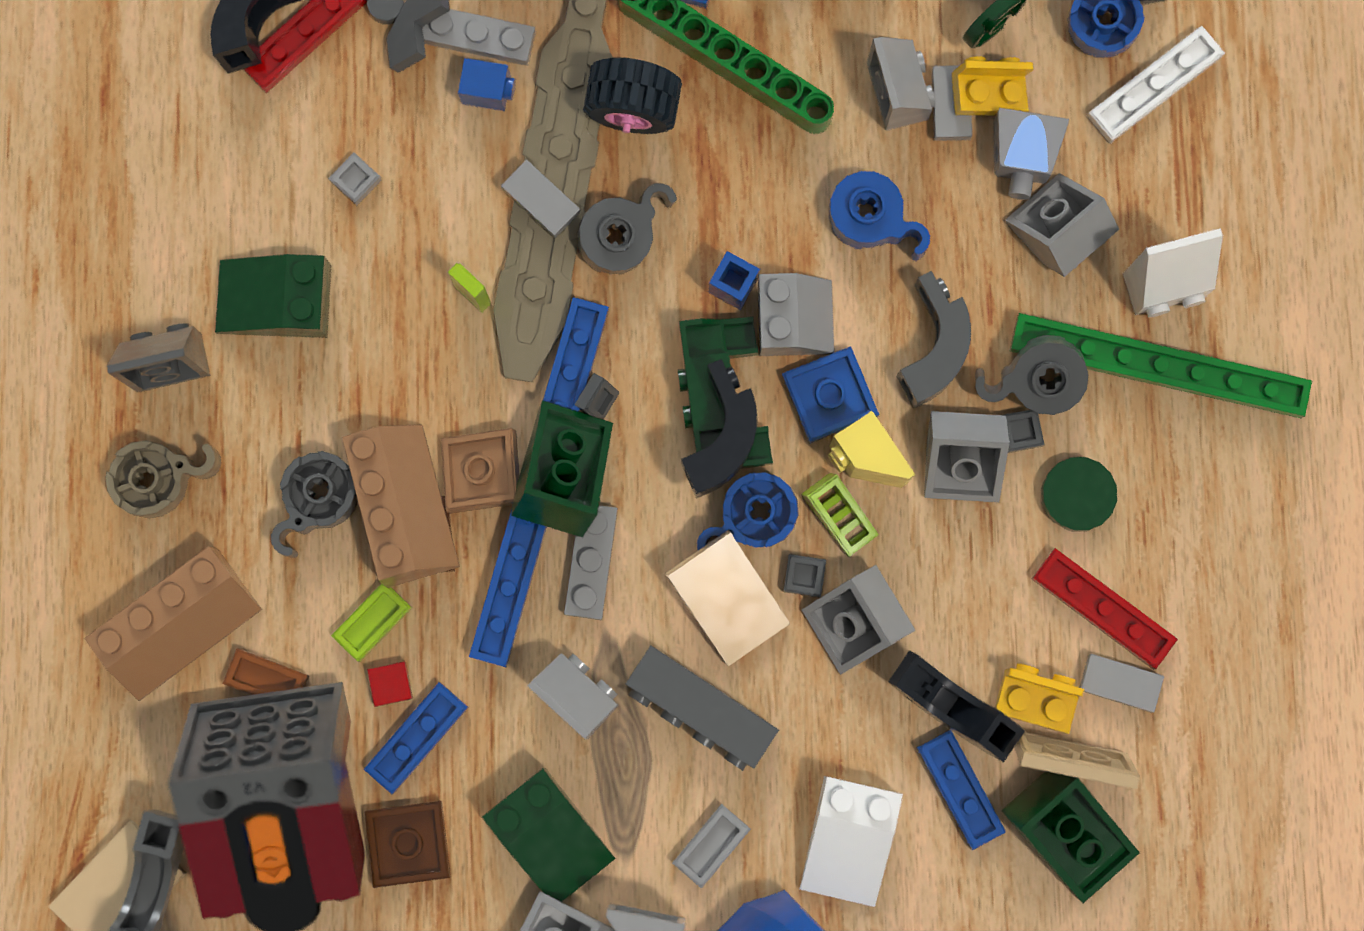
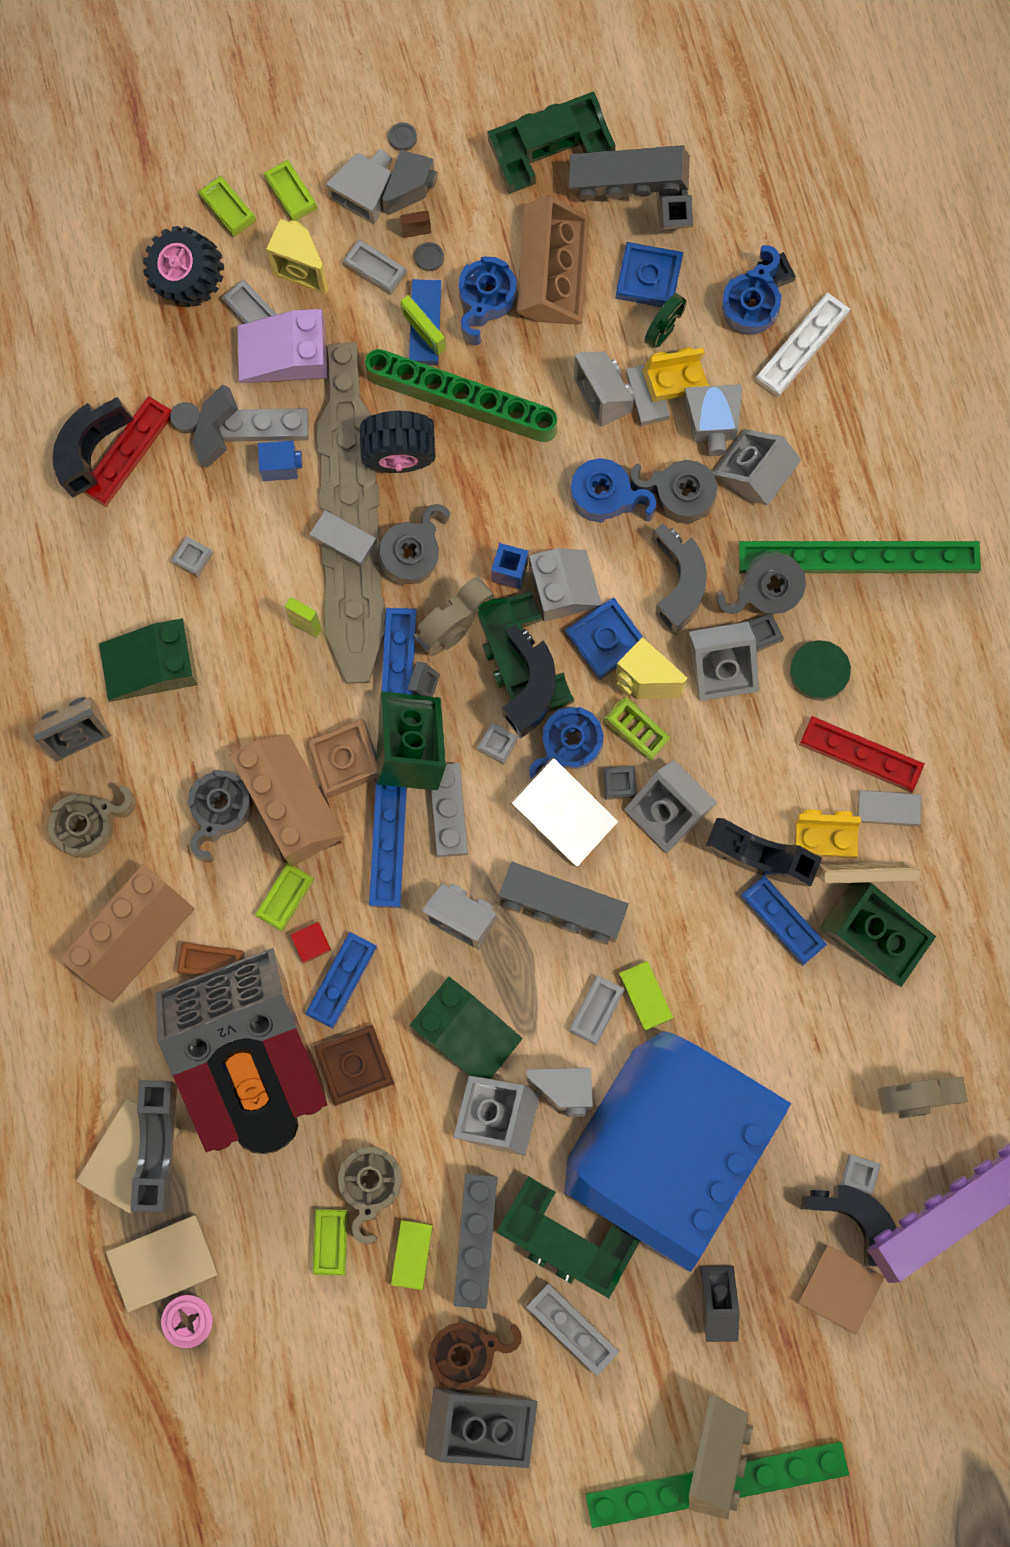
camera: 10 degrees left, 5 degrees down
white slope [800,776,903,907] -> none
white slope [1123,228,1223,318] -> none
none -> dark tan piece [413,576,495,656]
none -> light grey tile [477,723,519,765]
none -> lime tile [619,961,673,1031]
none -> dark grey piece [630,460,717,524]

